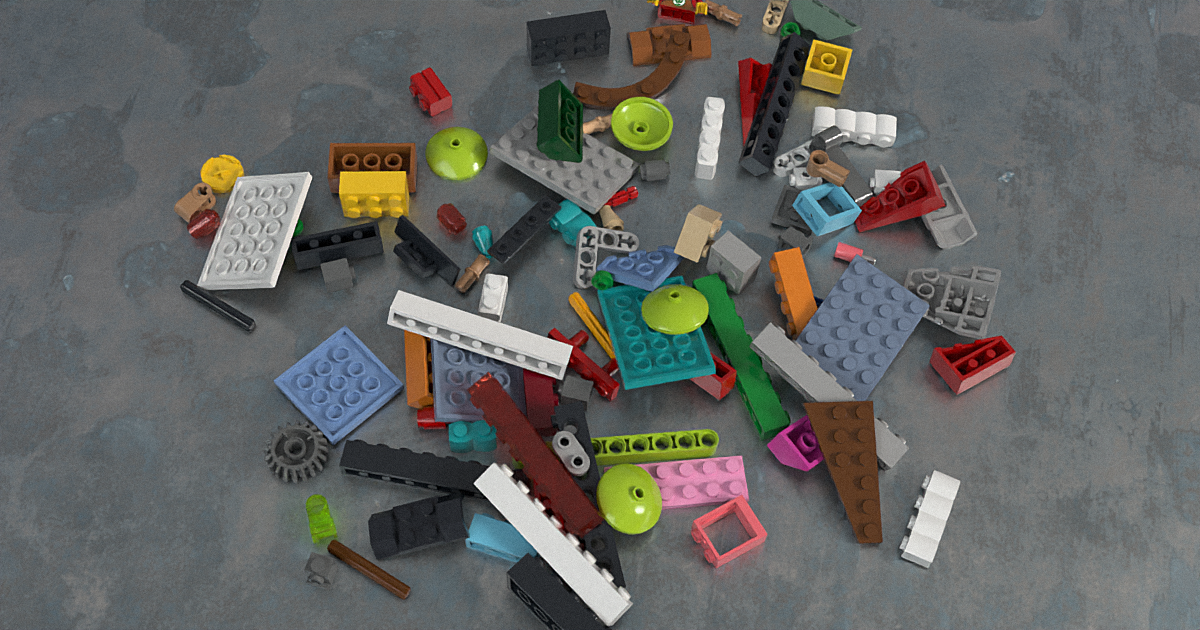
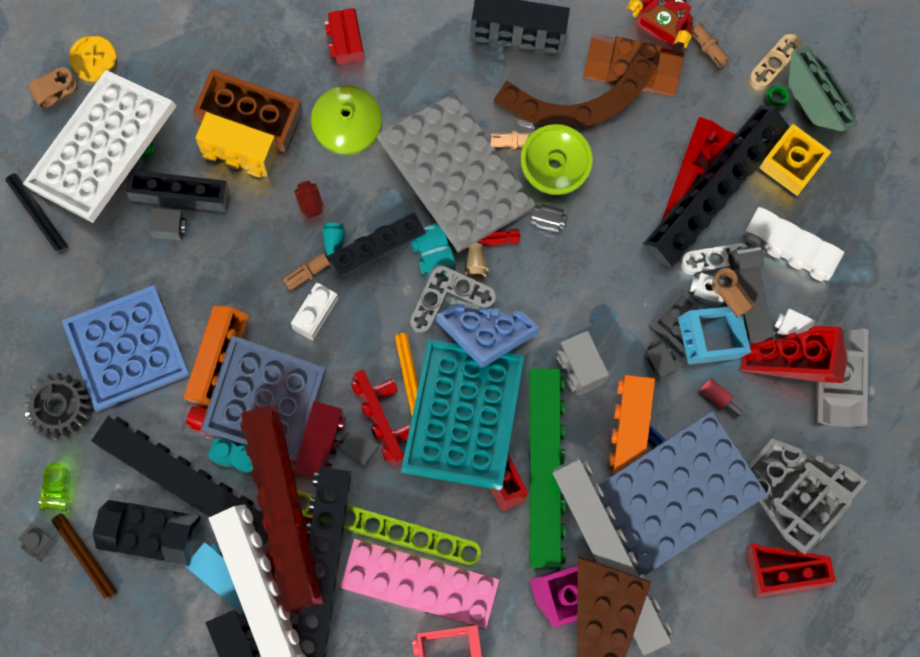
camera: 20 degrees right, 15 degrees up
clear red brick [187,209,221,239] -> none
white brick [387,290,573,380] -> none
black bracket [393,215,461,286] -> none
dark green slope [536,79,583,163] -> none
light grey plate [552,431,590,476] -> none
green plate [591,270,613,290] -> none
lime dish [596,463,662,535] -> none
lime dish [641,284,709,335] -> none
tan brick [674,204,723,263] -> none
white brick [695,97,725,180] -> none

